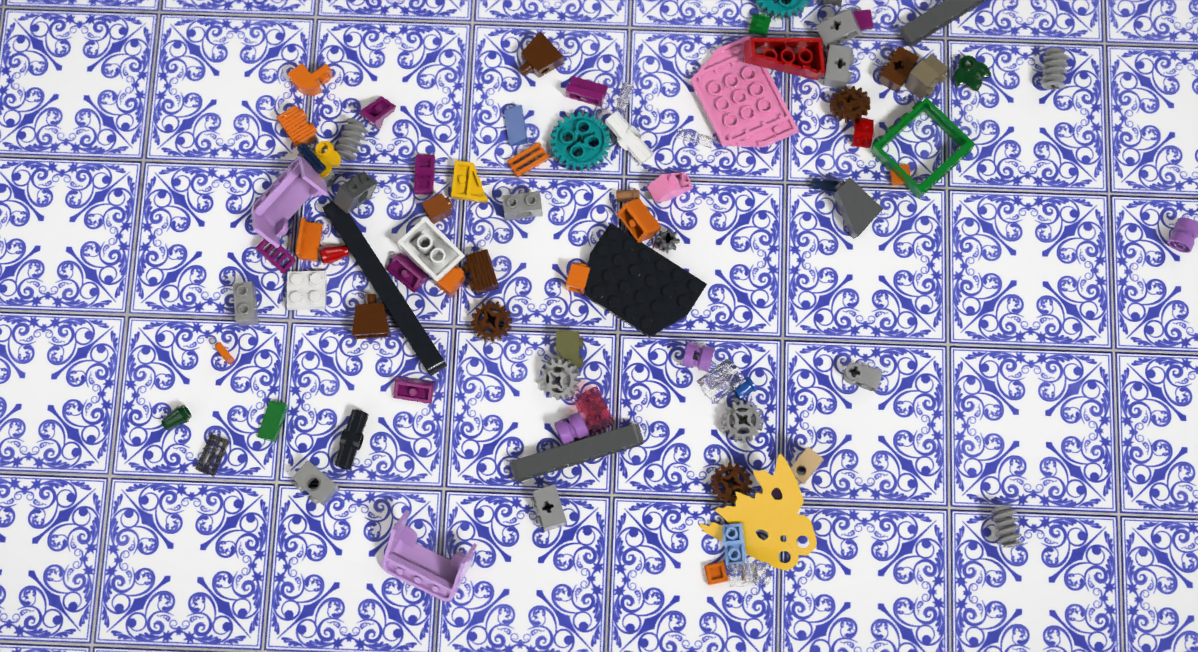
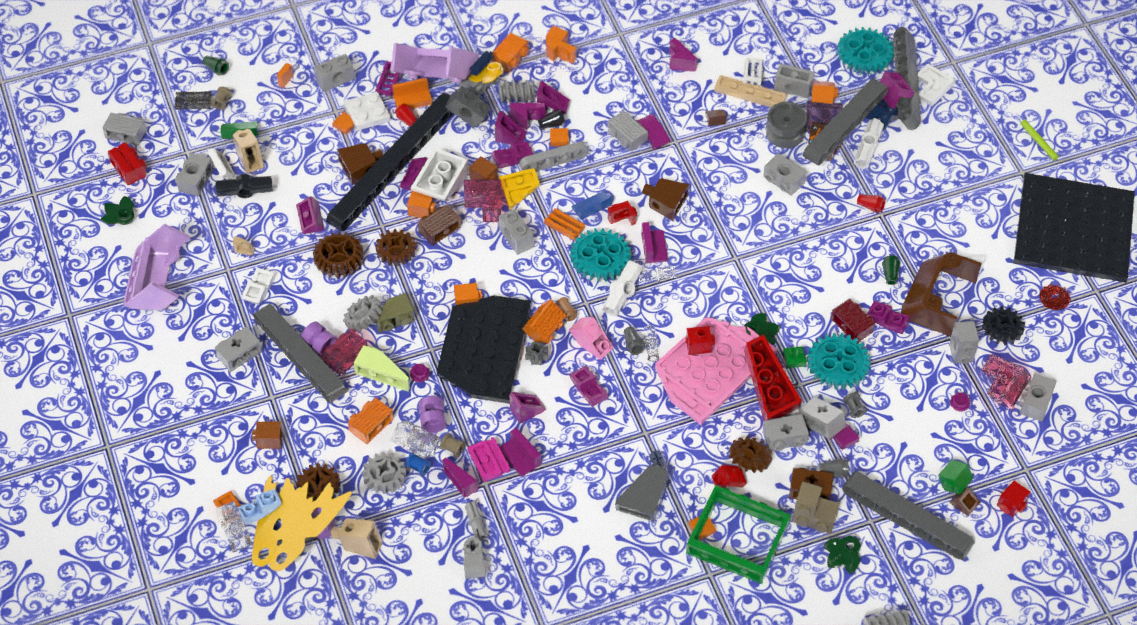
camera: 65 degrees right, 20 degrees down
none -> dark green plate [101,196,135,225]
none -> light grey brick [102,112,147,146]
none -> red brick [107,142,147,186]
none -> white tile [207,148,236,180]
none -> dark tan bush [211,86,233,110]
none -> tan torso [233,129,264,174]
none -> tan tile [233,236,255,256]
none -> white slope [241,268,276,305]
none -> dark orange brick [252,421,283,449]
none -> reddish brown gear [313,231,364,279]
none -> orange tile [332,112,354,135]
none -> orange brick [348,397,394,445]
none -> yellowish green slope [354,345,410,392]
none -> magenta plate [410,364,430,382]
none -> dark tan bush [439,433,466,458]
none -> magenta slope [442,457,478,498]
none -> clear pink brick [464,179,501,222]
none -> light grey axle [465,501,488,541]
none -> dark pink plate [467,437,510,483]
none -> magenta slope [495,111,527,144]
none -> magenta panel [499,427,541,477]
none -> magenta slope [509,103,545,130]
none -> magenta slope [510,392,546,424]
none -> light grey beam [519,141,589,171]
none -> black cone [537,109,565,130]
none -> orange tile [550,128,568,146]
none -> magenta slope [569,366,608,407]
none -> red bracket [607,200,637,225]
none -> light grey brick [608,110,648,152]
none -> dark grey cone [623,327,645,355]
none -> magenta slope [636,114,671,150]
none -> red brick [685,326,715,355]
none -> dark green plate [744,313,780,345]
none -> dark grey cone [819,458,849,478]

